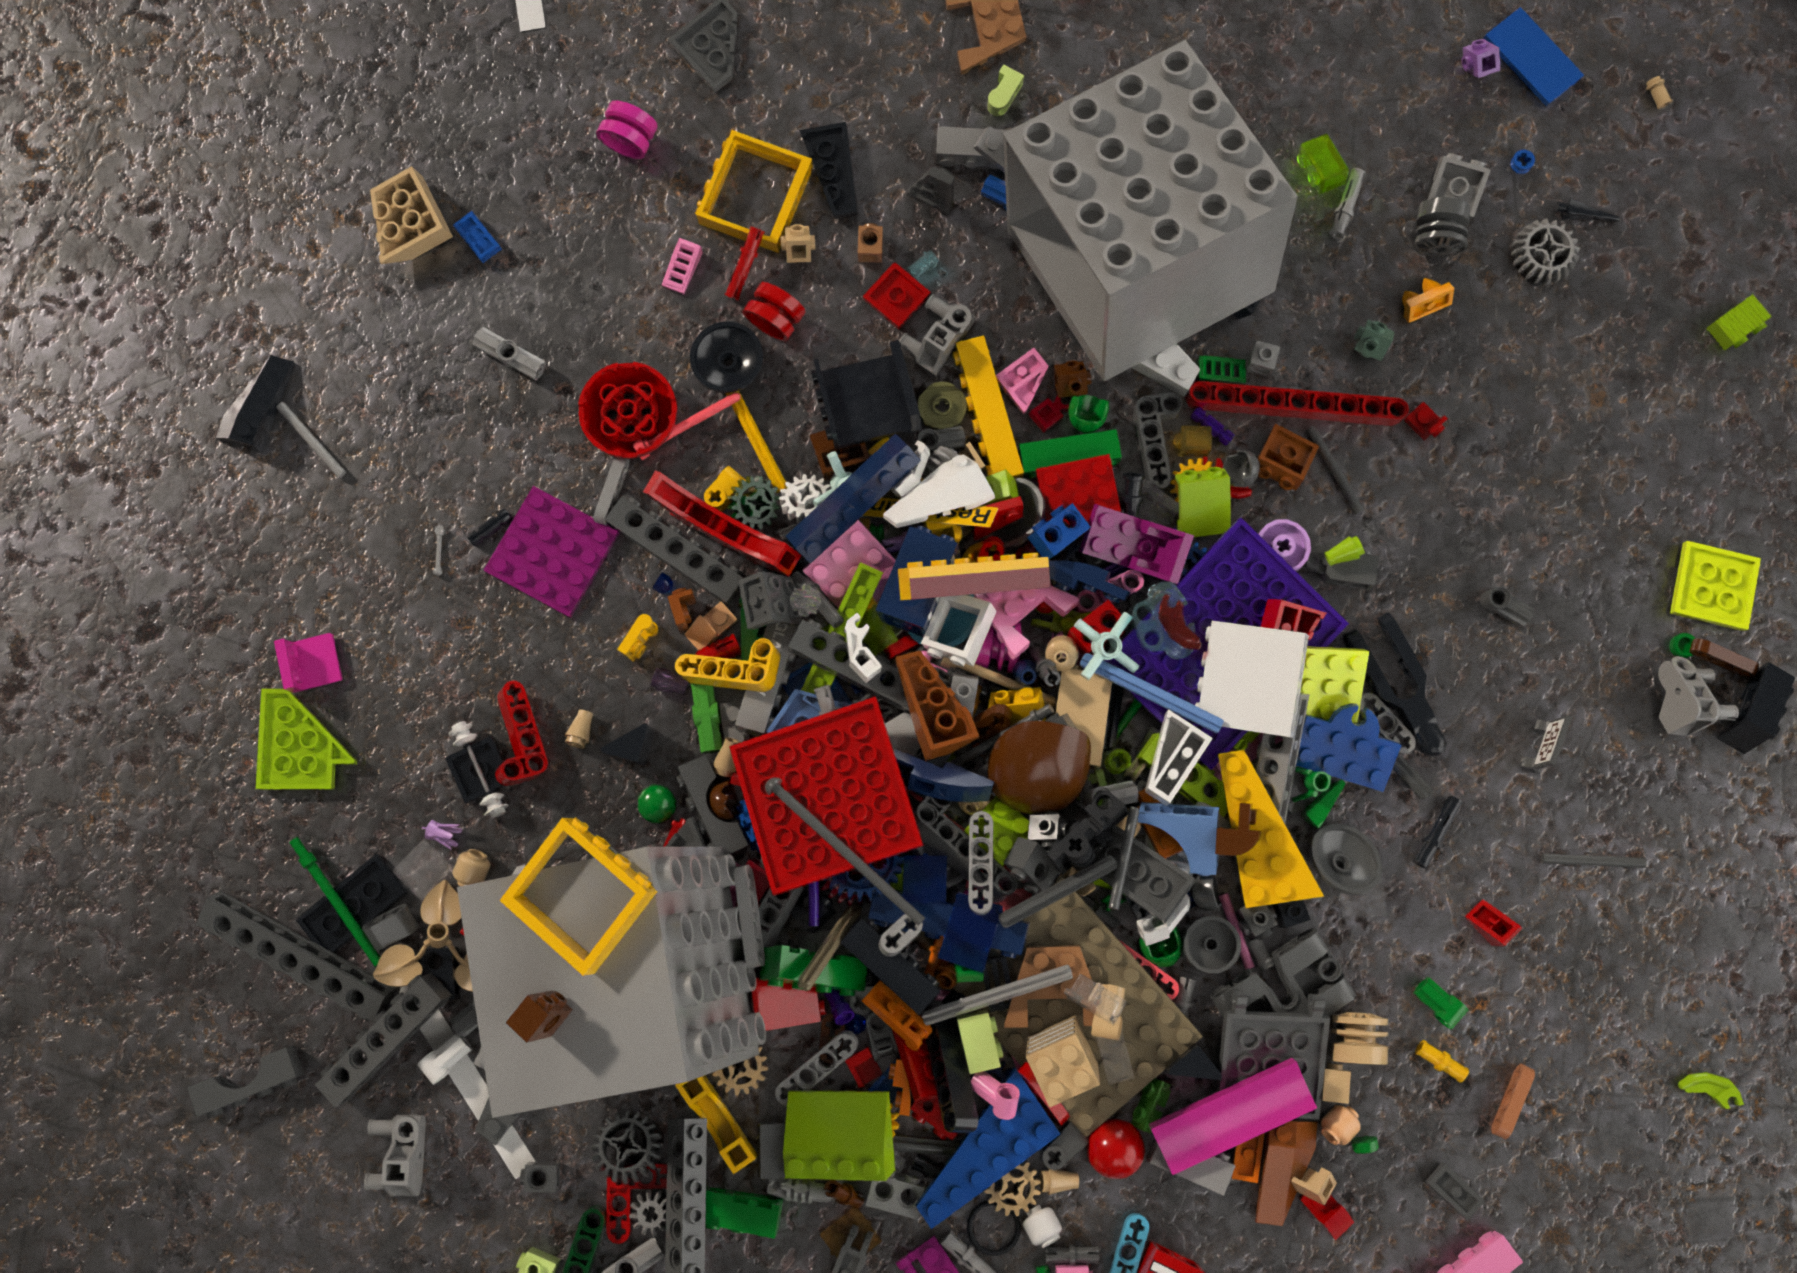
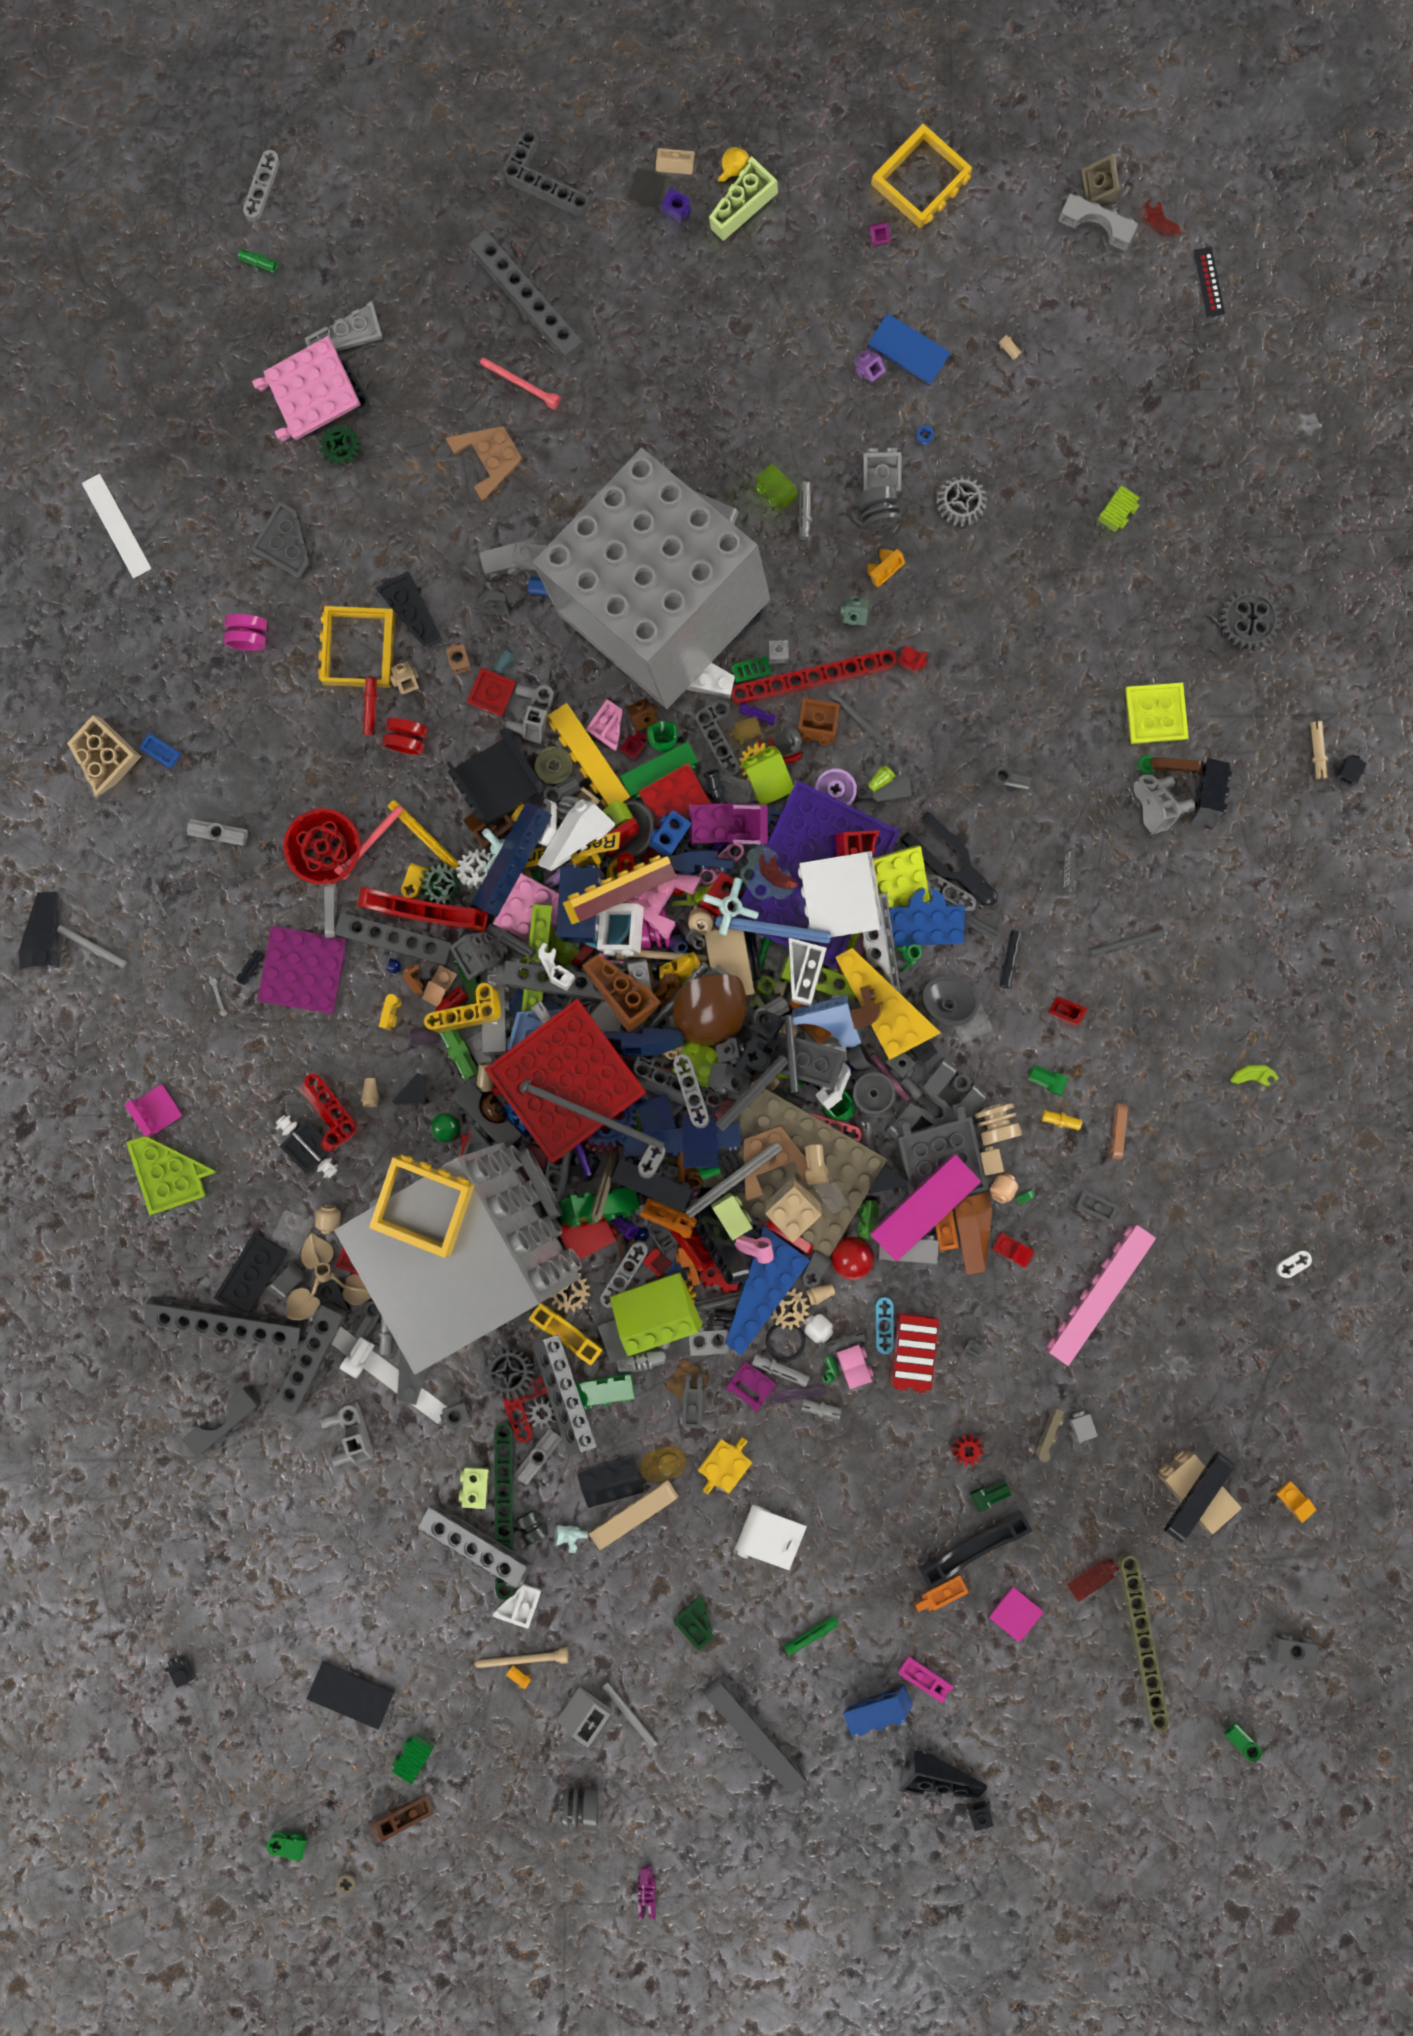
camera: 25 degrees left, 5 degrees up
green bar [289,837,381,967] -> none
lavender piece [422,820,463,850] -> none
reddish brown brick [506,990,573,1043] -> none
bright pink slope [662,238,703,295] -> none
black dish [690,321,763,393] -> none
clear gear [789,584,821,617] -> none
reddish brown pin [824,1180,864,1209] -> none
yellowish green leg [987,64,1024,116] -> none
clear panel [1064,974,1127,1025] -> none
tan panel [1291,1167,1337,1206] -> none
green slope [1300,780,1346,829] -> none
black piece [1555,197,1620,222] -> none

